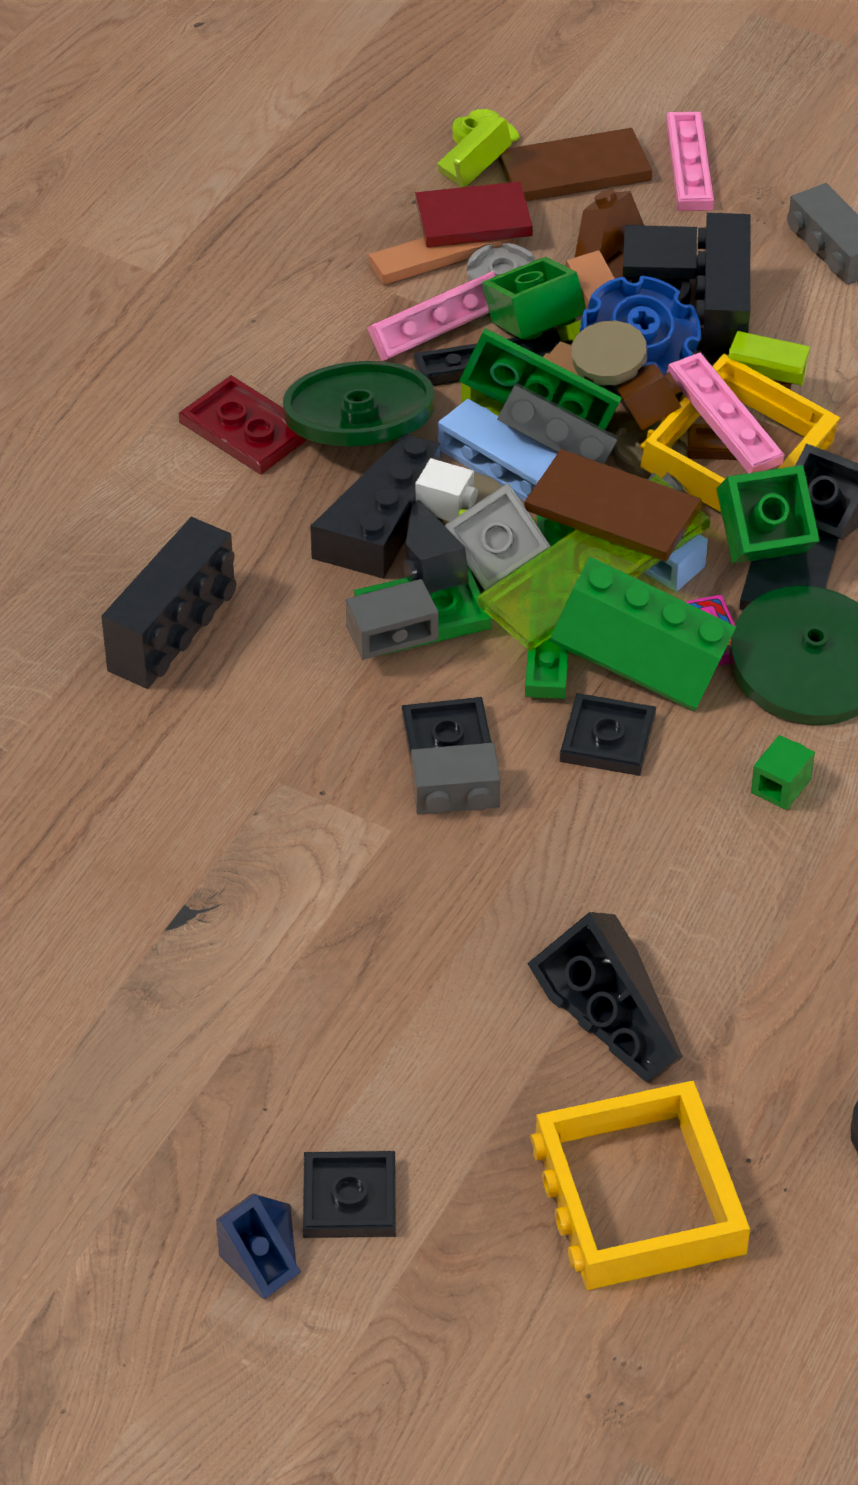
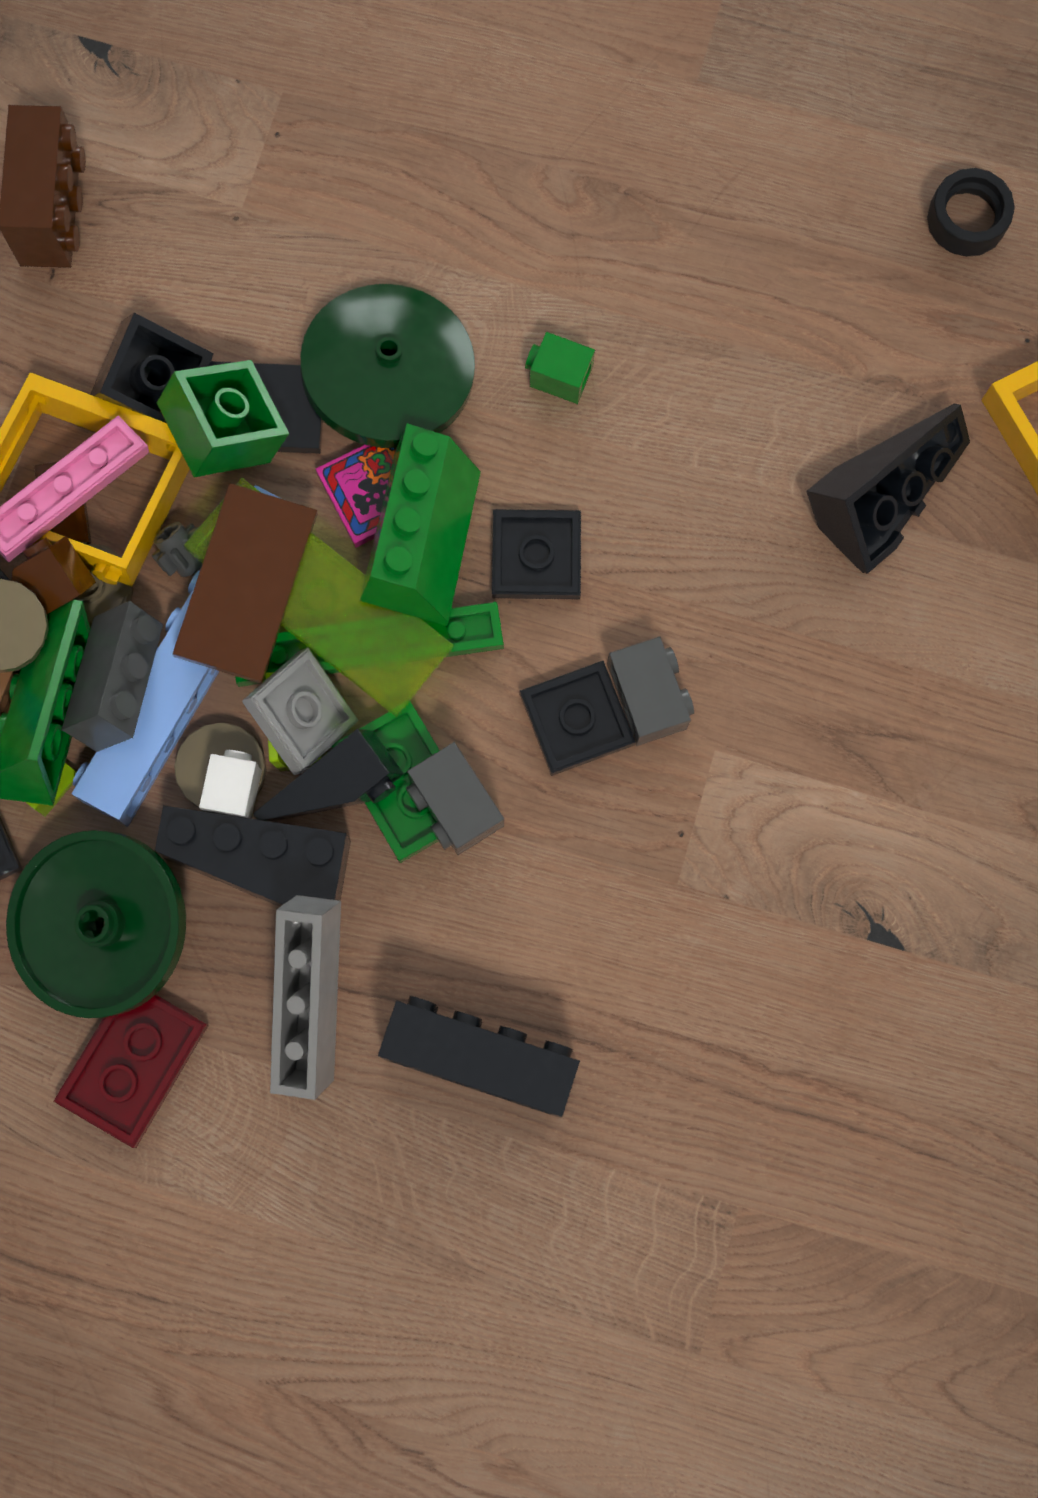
camera: 105 degrees left, 30 degrees up
none -> light grey brick [270,895,341,1100]

